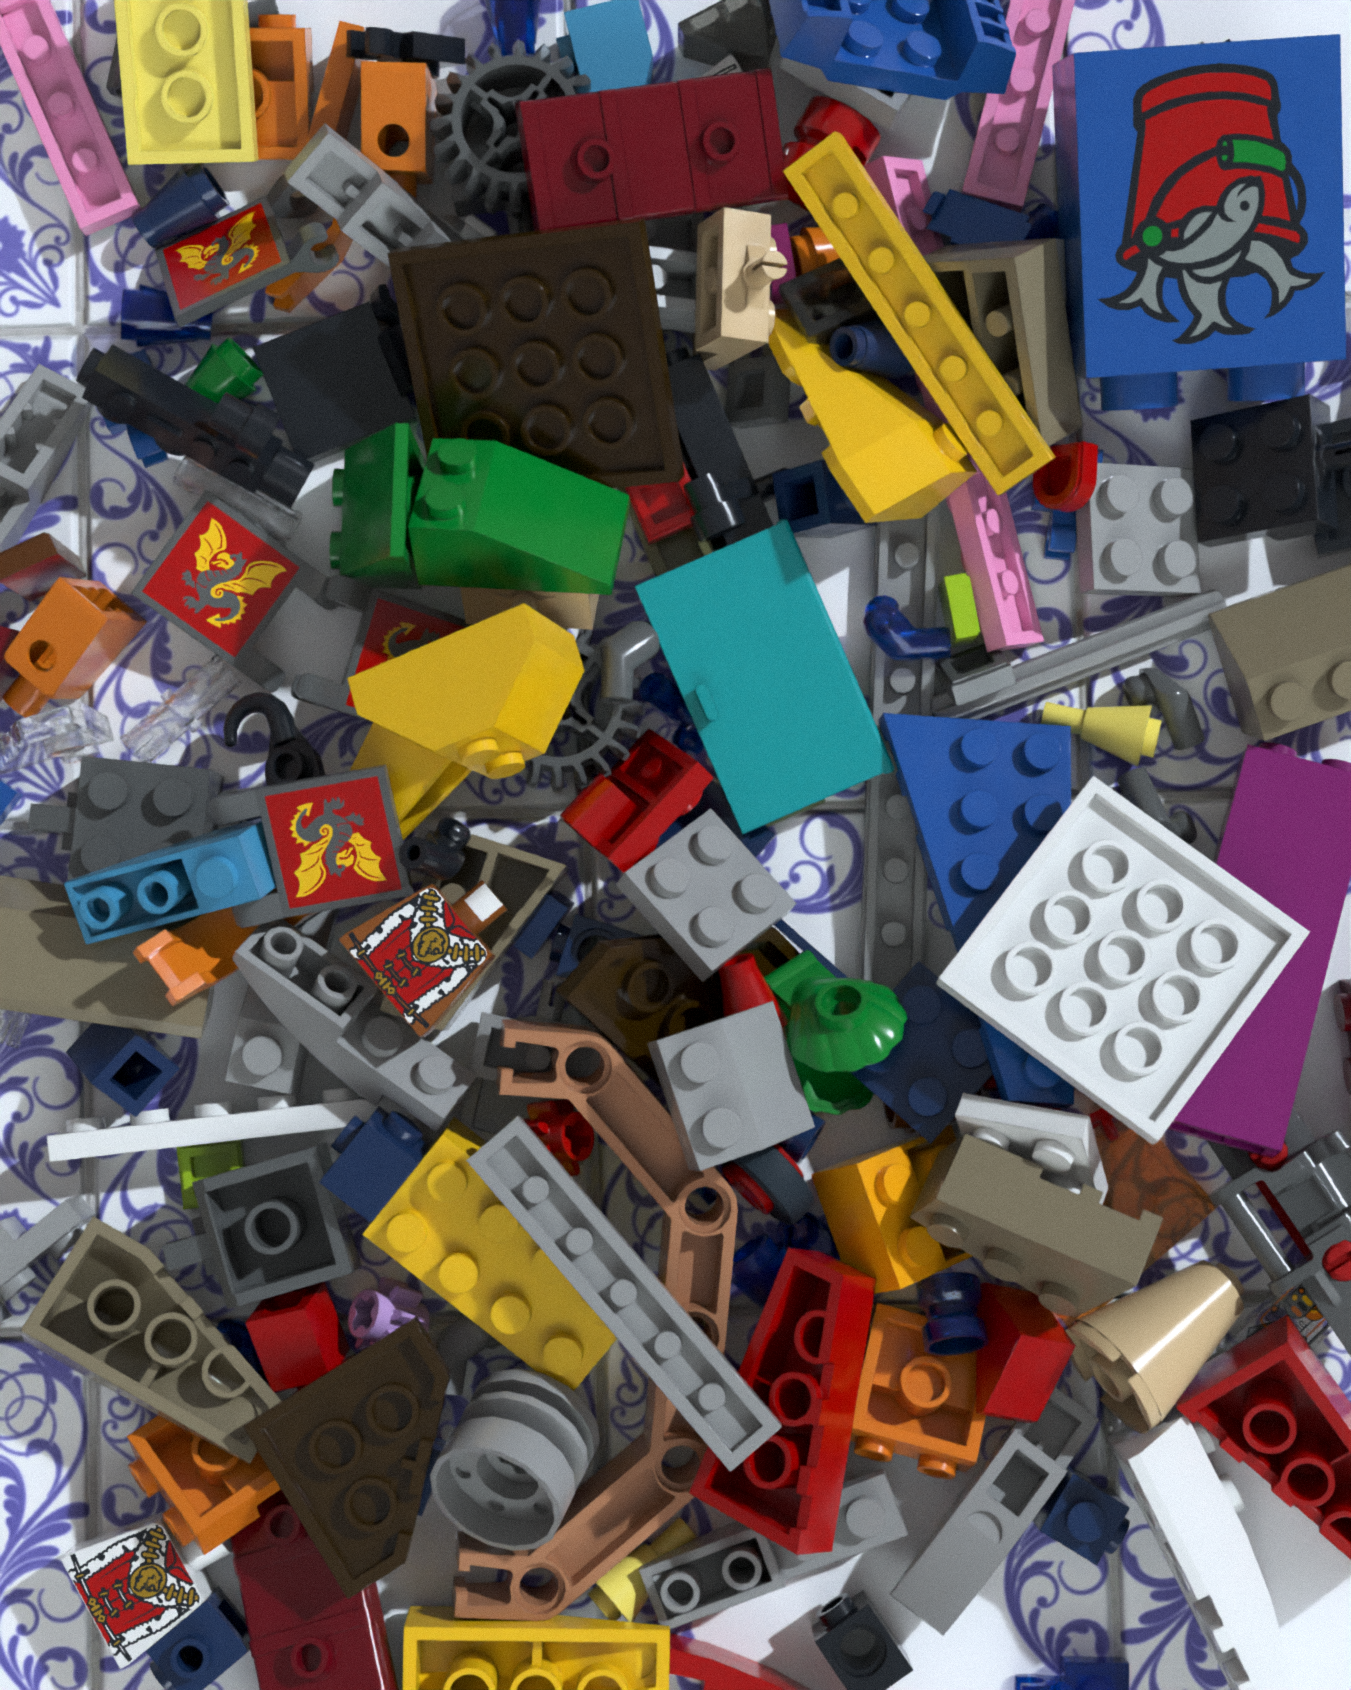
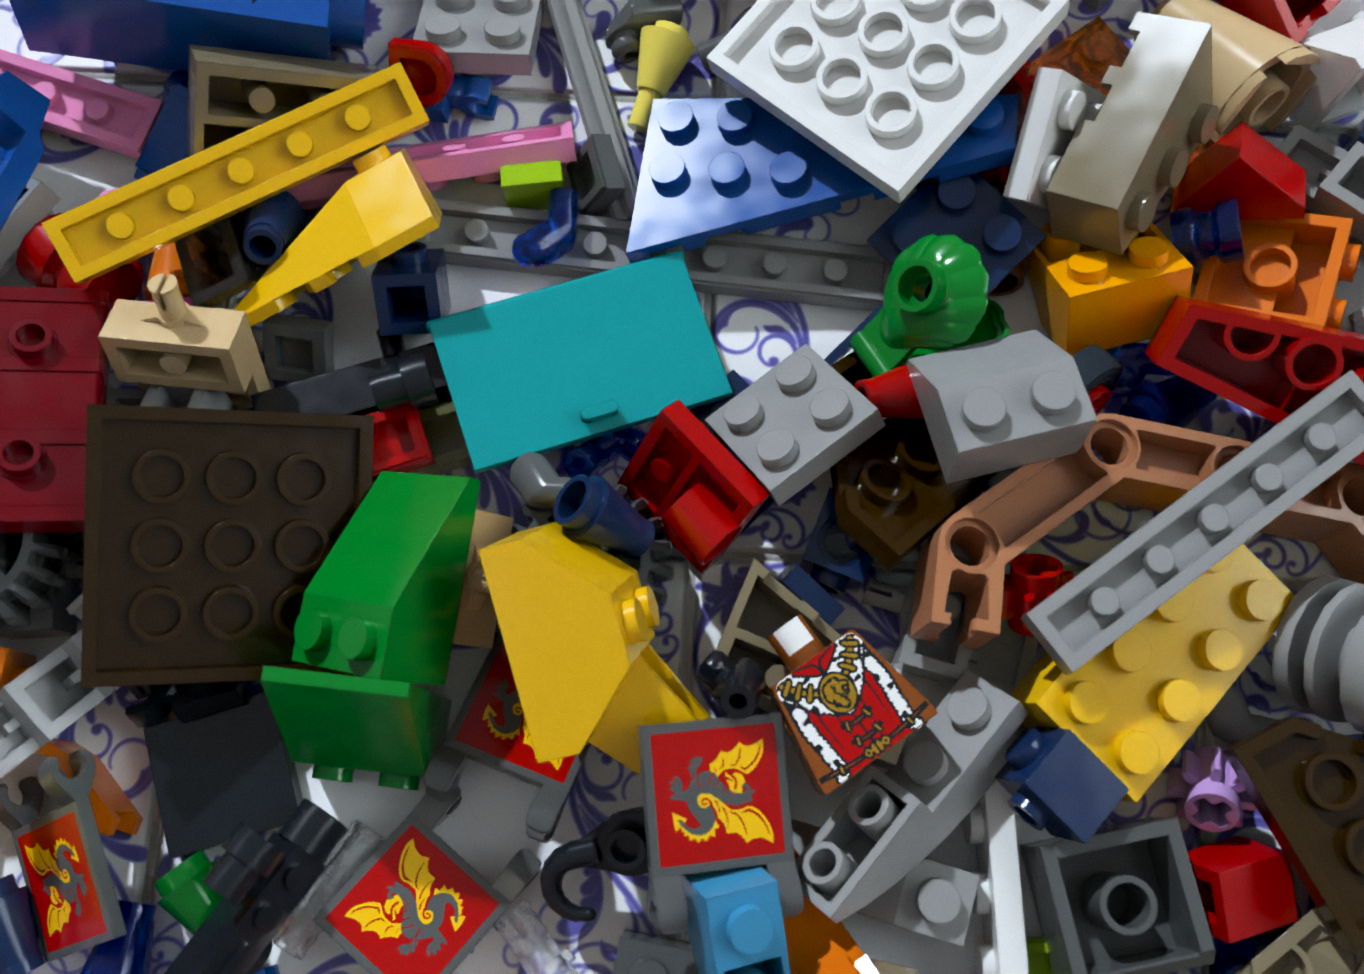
camera: 80 degrees left, 10 degrees down
none -> dark blue cone [553,474,655,557]

